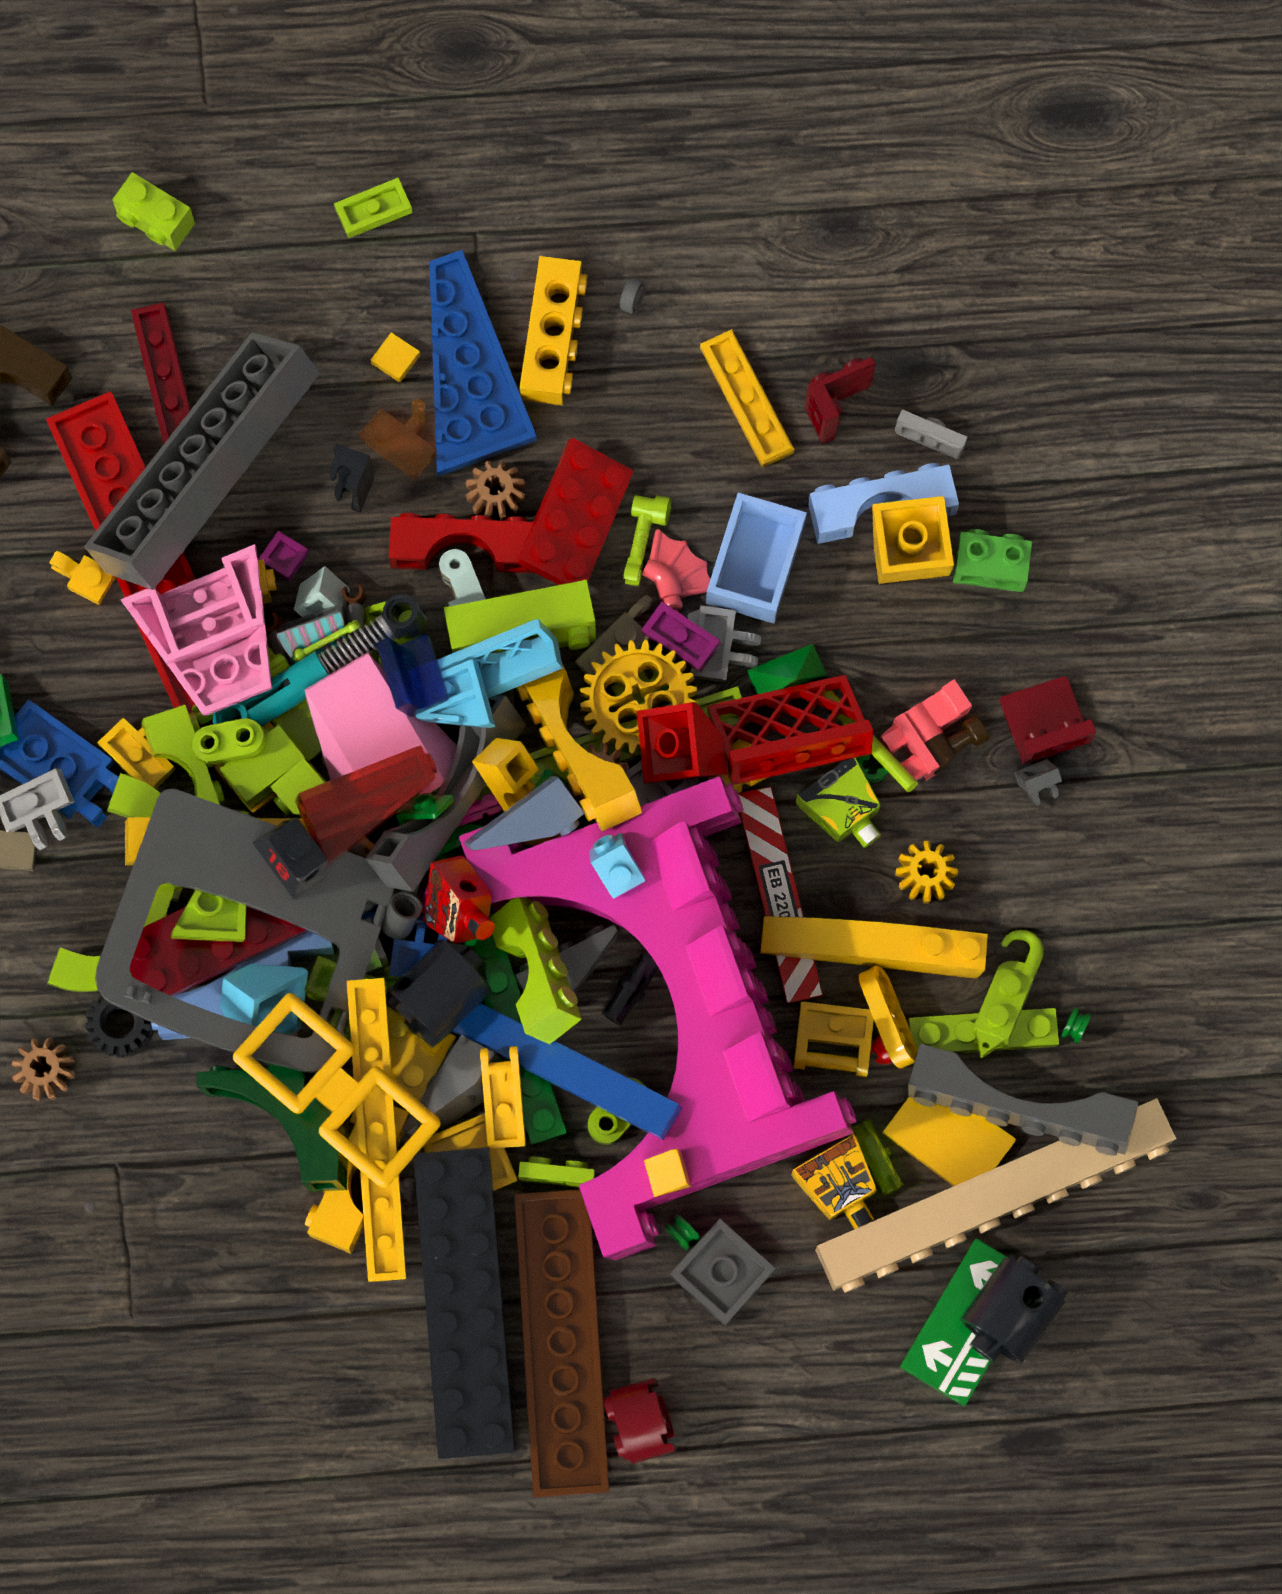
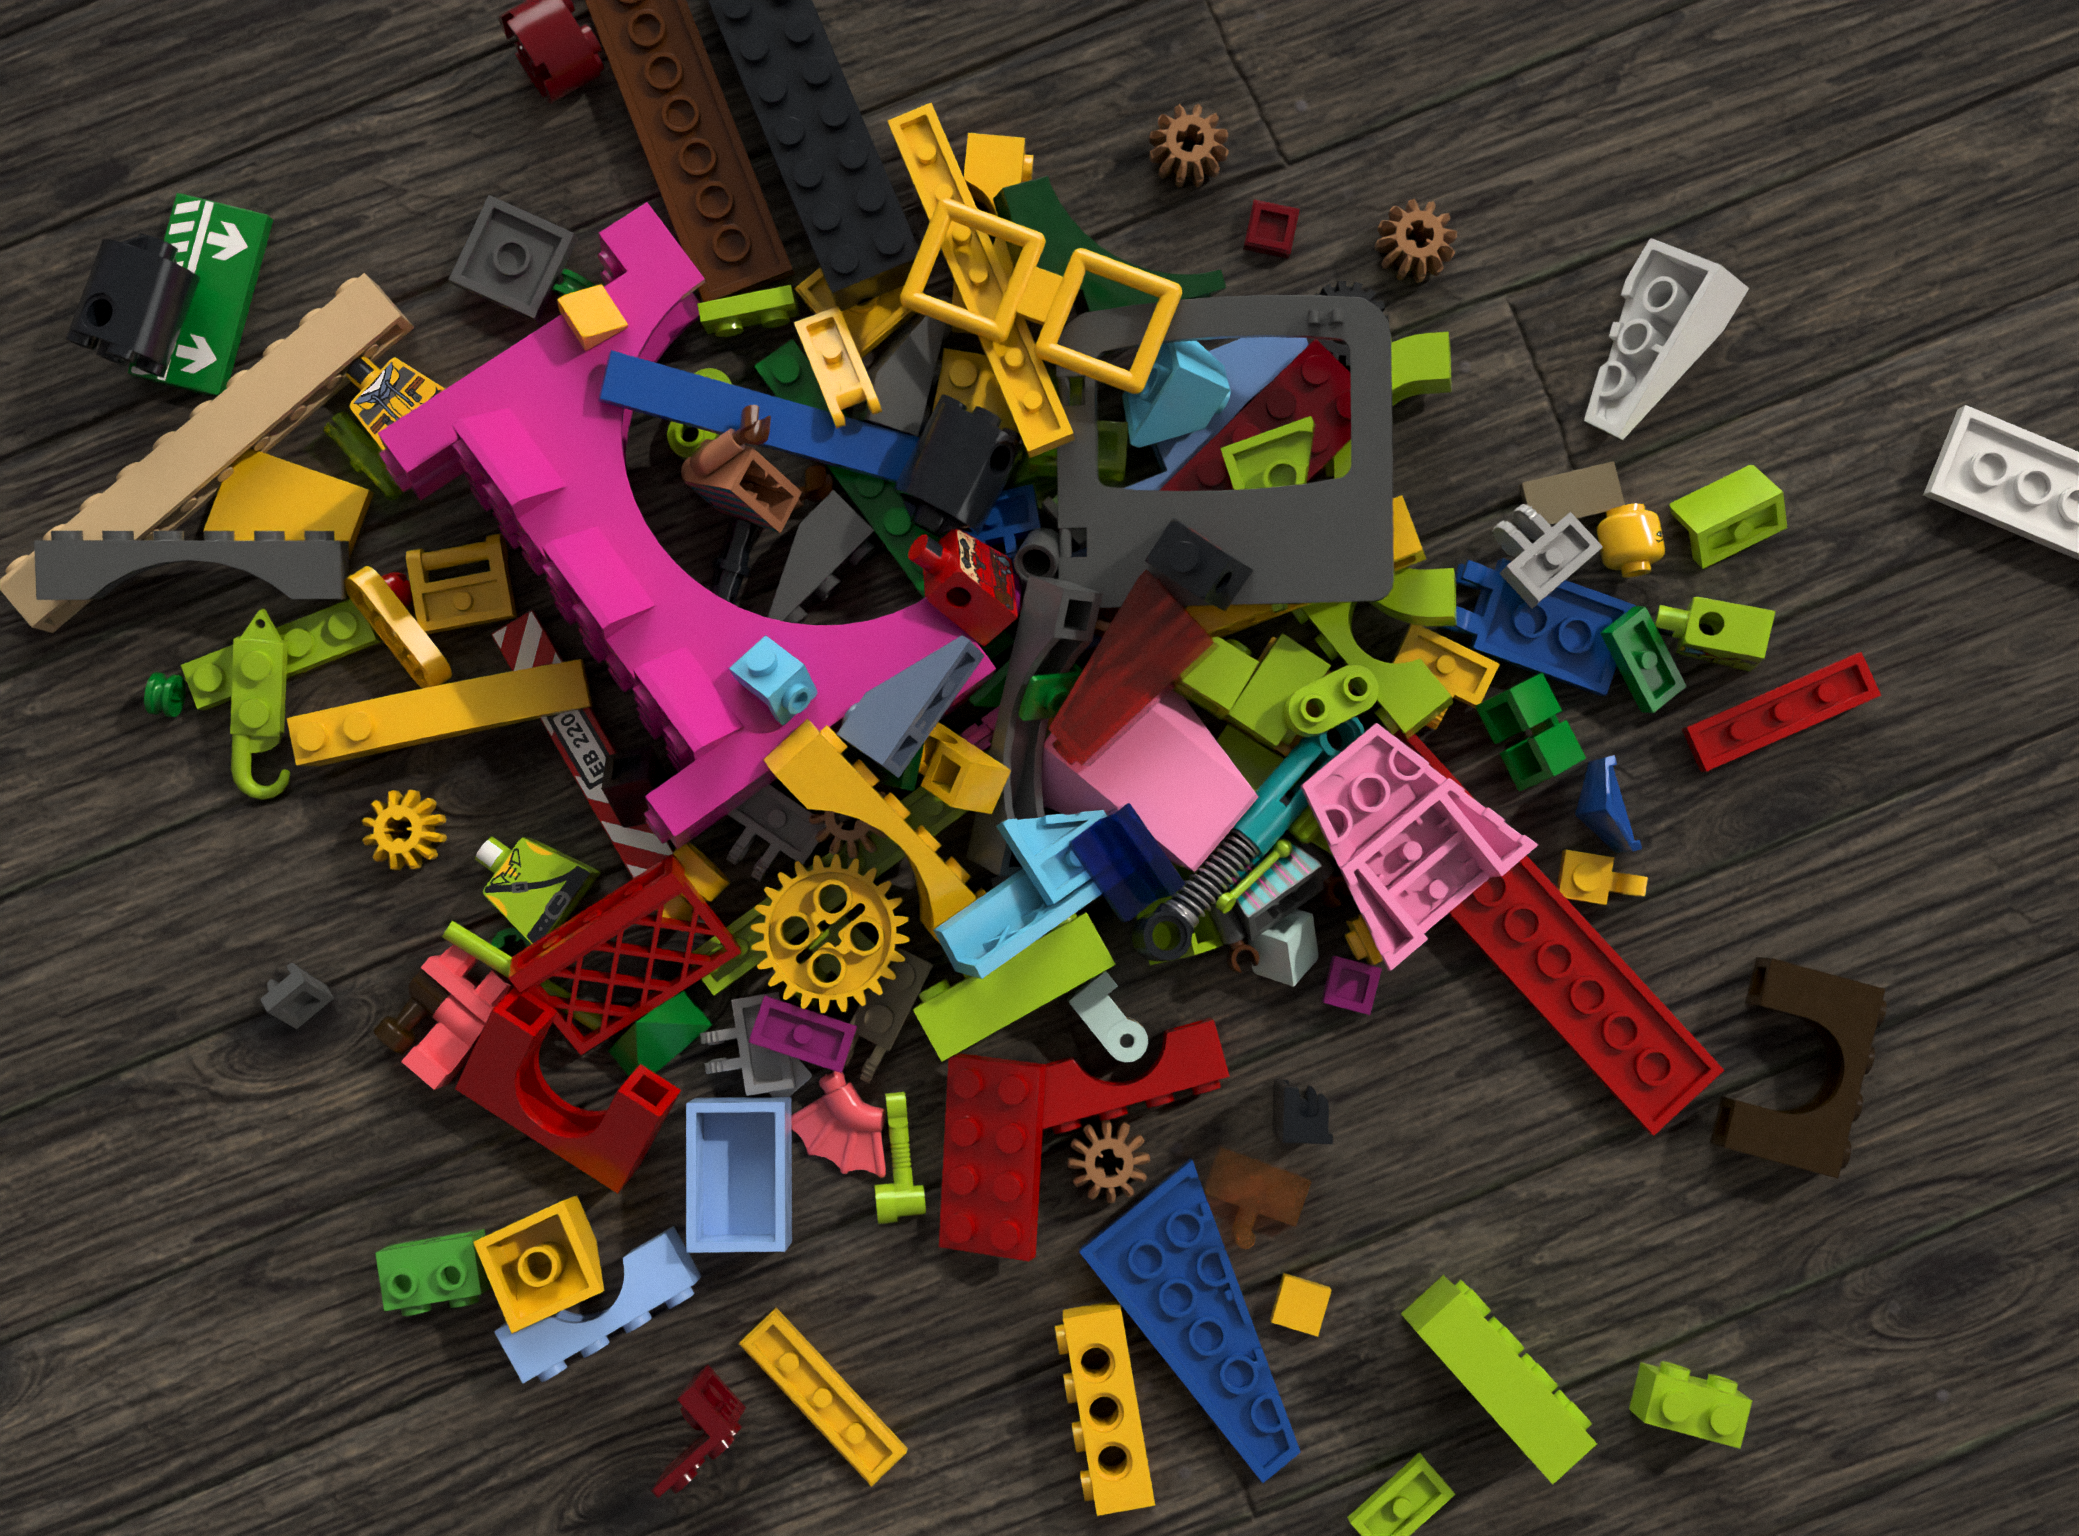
camera: 165 degrees right, 10 degrees up
dark grey brick [84,332,320,590] -> none
dark red tile [131,302,192,445] -> none
lime arch [489,897,582,1044] -> none
dark grey tile [620,277,646,315] -> none
red slope [636,702,728,784] -> none
light grey plate [895,410,967,459] -> none
dark red bracket [999,676,1096,765] -> none
none -> red arch [455,987,681,1194]
none -> black panel [601,746,669,828]
none -> nougat torso [681,405,833,534]
none -> medium nougat gear [1149,104,1229,188]
none -> dark red tile [1243,199,1300,259]
none -> lime brick [1401,1275,1597,1485]
none -> green piece [1475,673,1586,792]
none -> blue slope [1575,755,1642,853]

